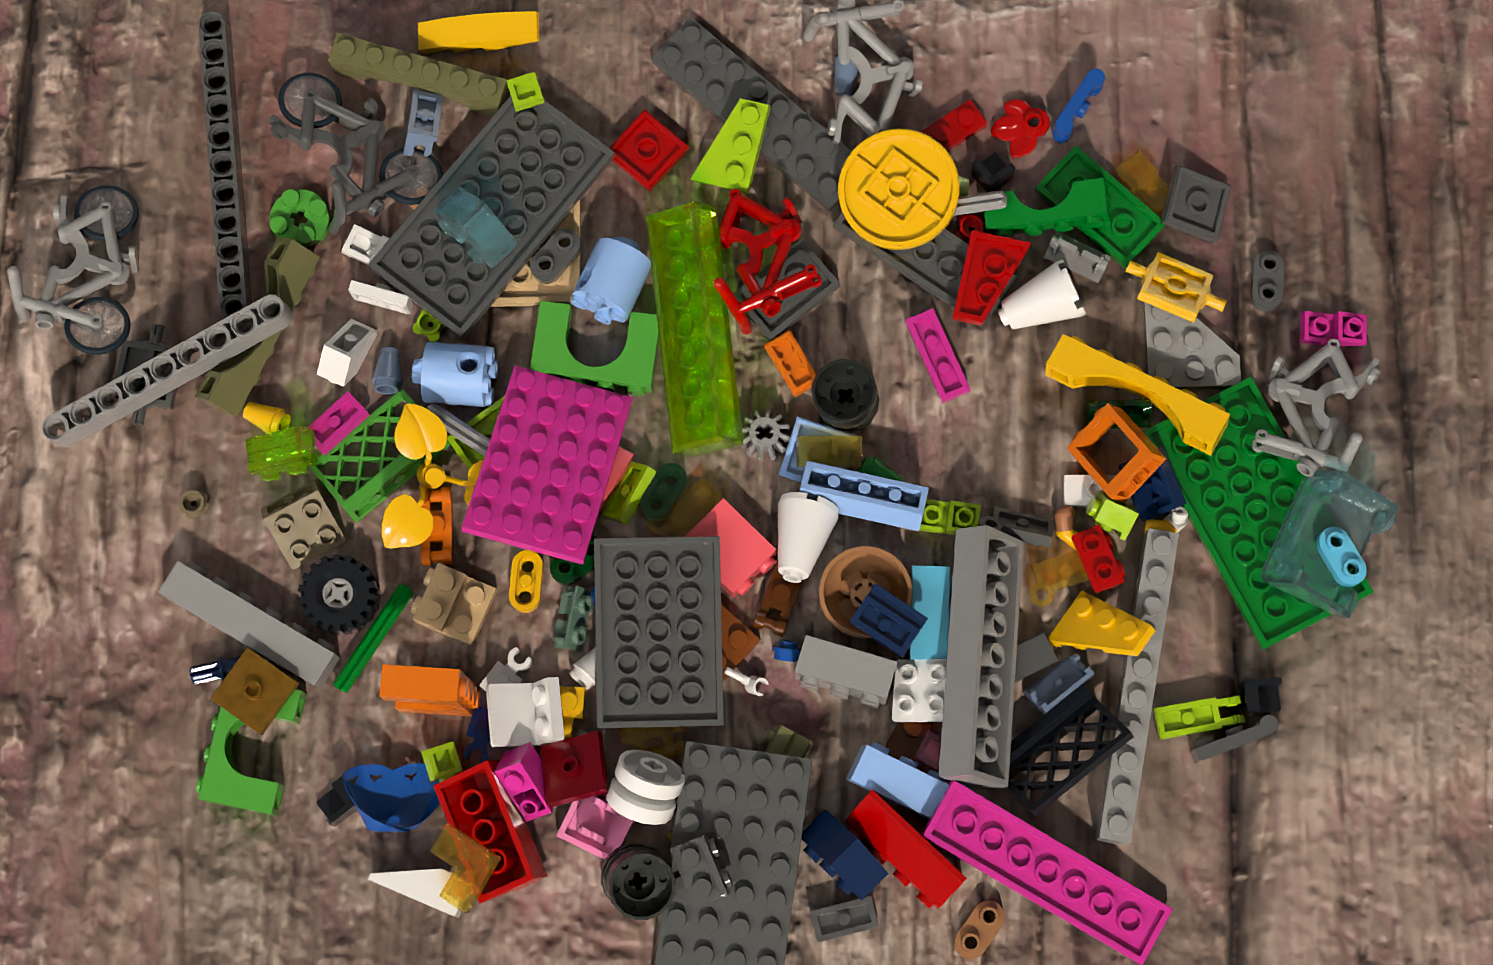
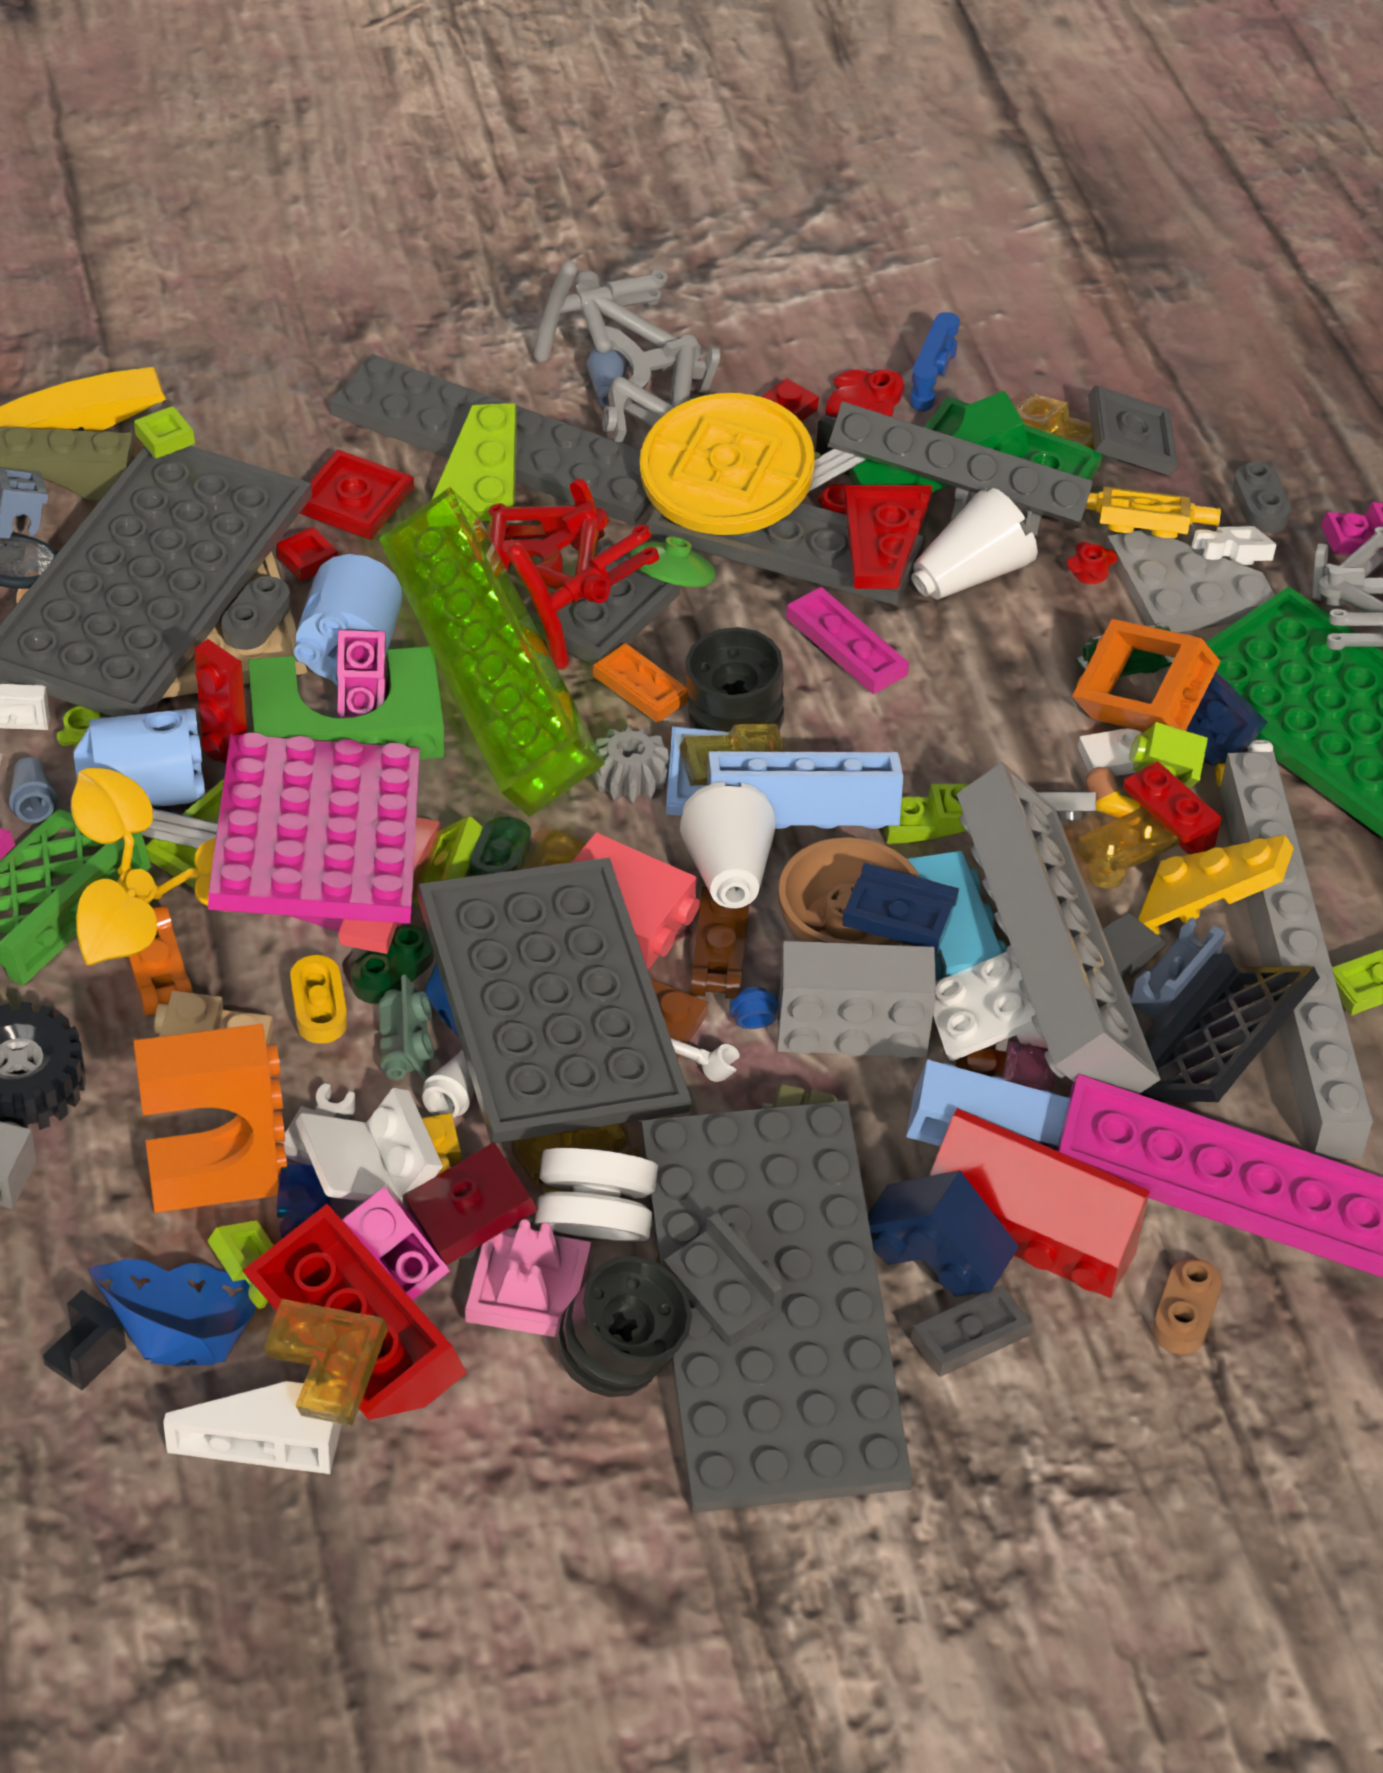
camera: 25 degrees left, 30 degrees down
green axle [333,583,414,693] -> none
clear light blue brick [434,186,519,269] -> none
yellow arch [1045,334,1230,456] -> none
none -> red plate [194,639,247,764]
none -> red plate [276,527,338,582]
none -> dark pink slope [337,630,386,718]
none -> bright green dish [629,537,716,587]
none -> dark grey plate [828,401,1093,526]
none -> red plate [1067,542,1117,584]
none -> white plate [1192,526,1277,565]

